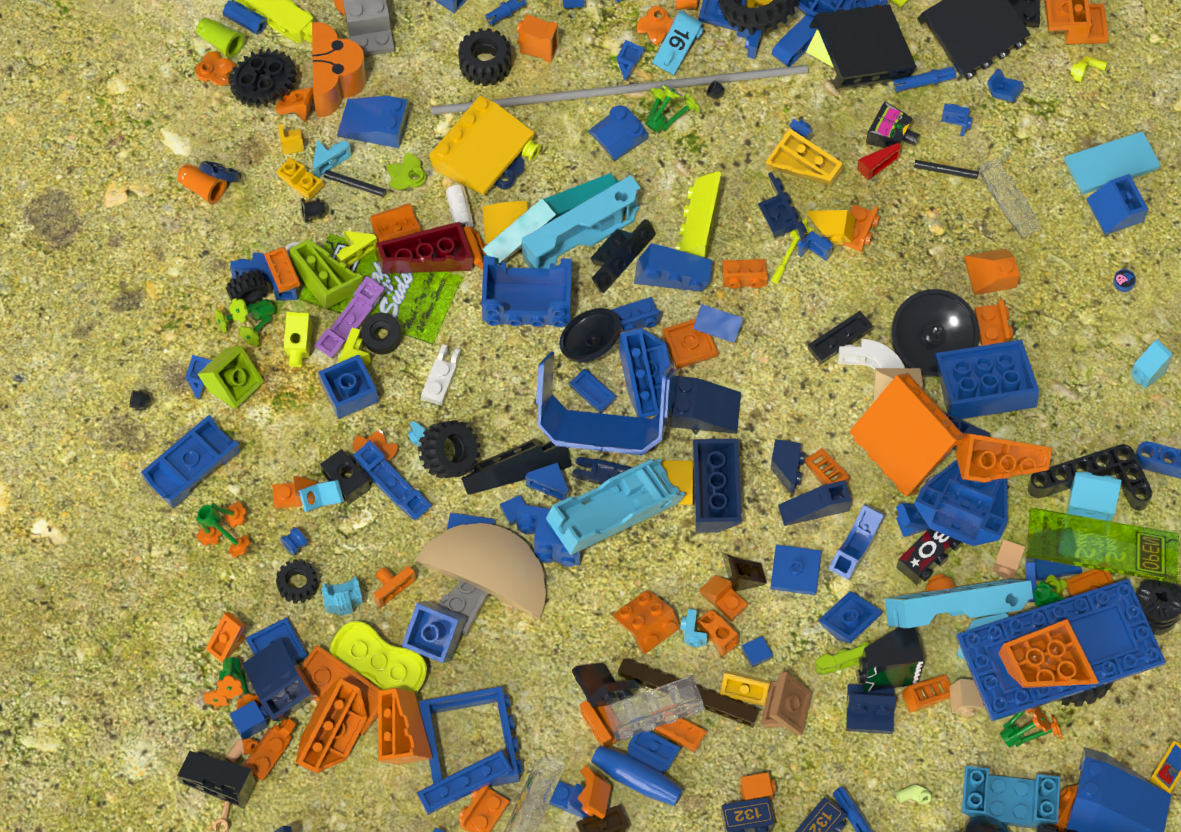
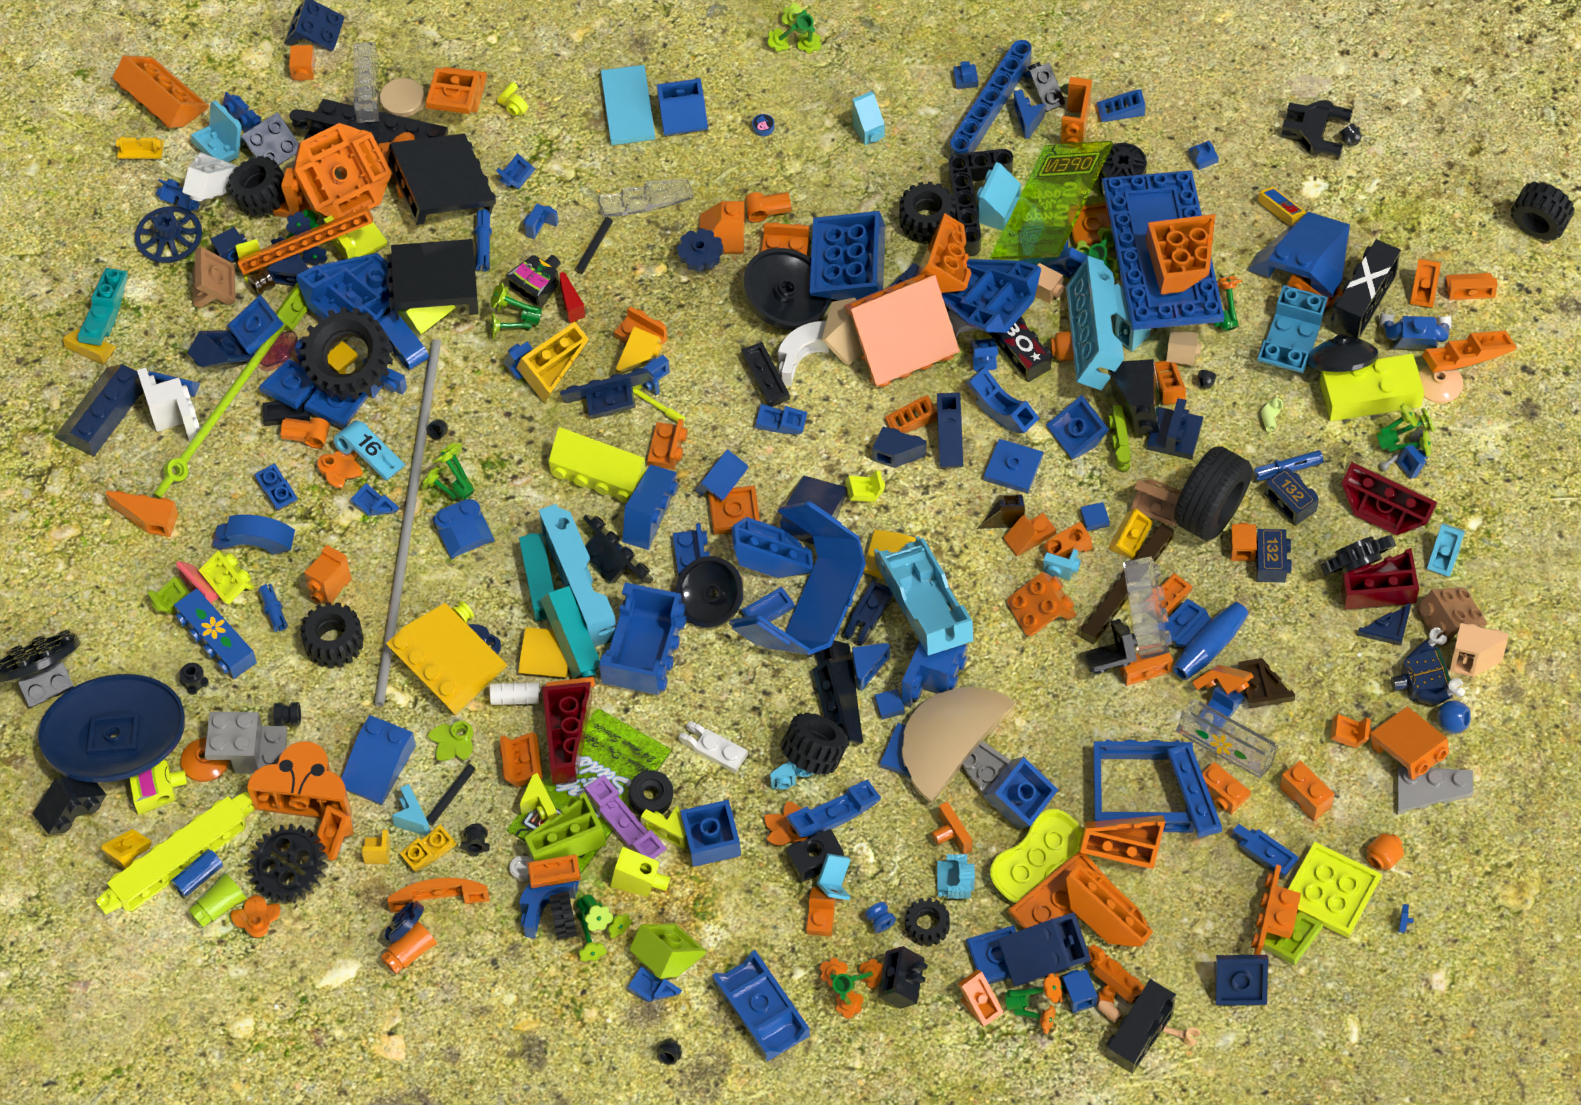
camera: 75 degrees left, 5 degrees down
dark blue slope [692,439,742,533] -> none
none -> black wheel [273,702,301,726]
none -> orange slope [387,878,490,913]
none -> plant [490,283,542,339]
none -> dark blue plant [677,228,724,272]
none -> orange piece [744,192,791,222]
none -> blue slope [754,404,807,434]
none -> neon yellow bracket [845,470,885,502]
none -> black brick [878,946,928,1009]
none -> black tyre [899,182,956,244]
none -> black tyre [1174,446,1253,540]
none -> black hinge [1197,370,1217,389]

